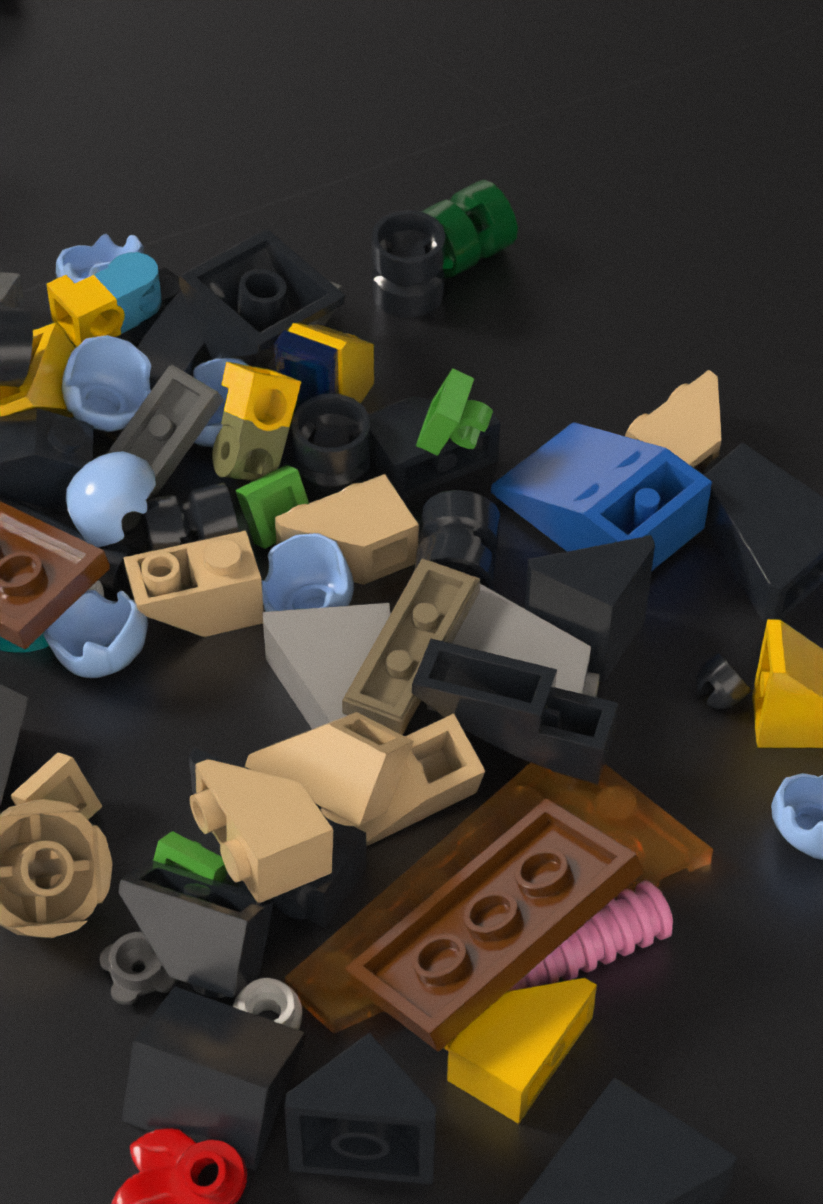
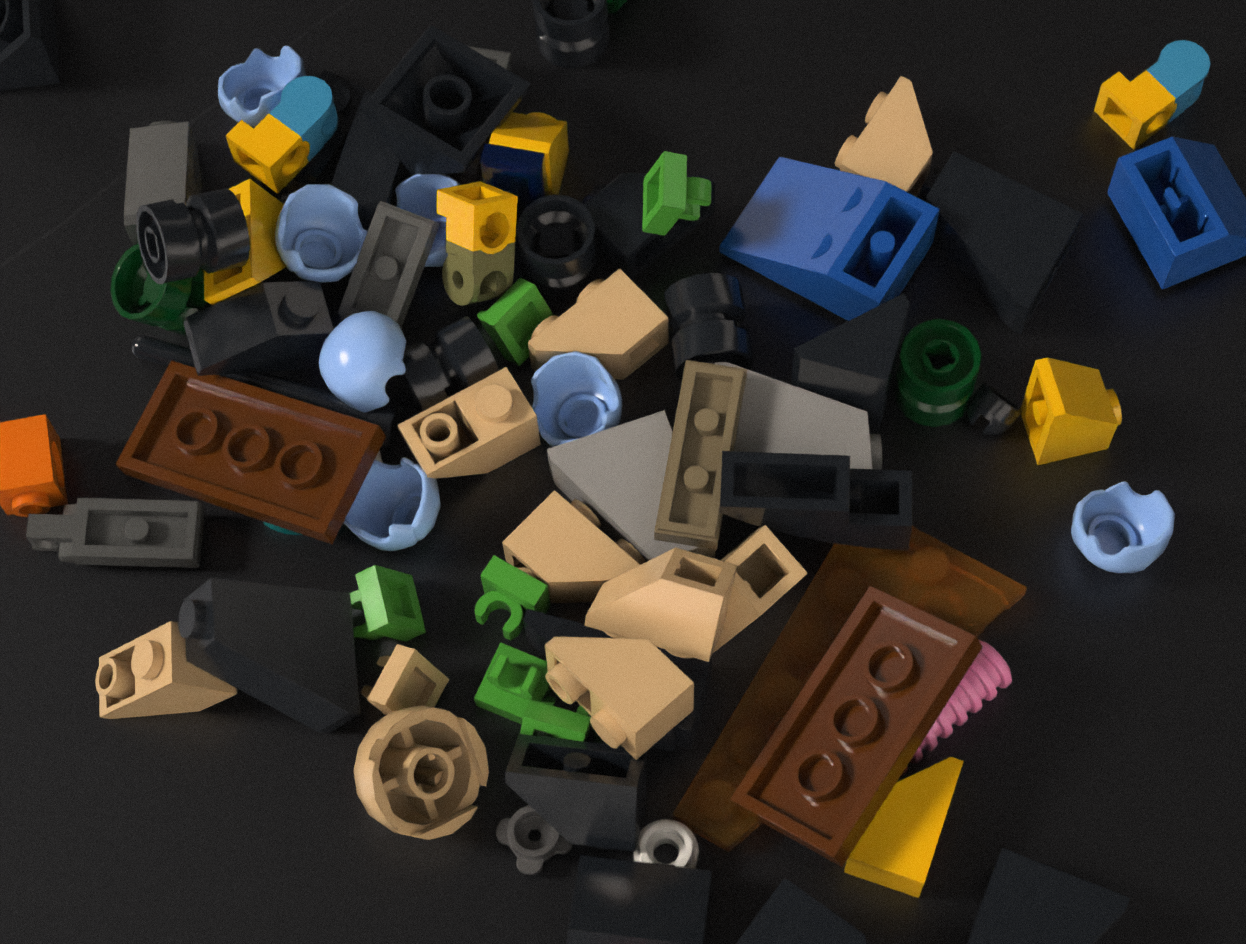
camera: 10 degrees left, 15 degrees up
none -> bright green tile [350,565,426,642]
none -> bright green tile [474,642,552,725]
none -> bright green tile [475,555,551,641]
none -> tan slope [502,490,646,603]
none -> dark green wheel [893,319,981,427]

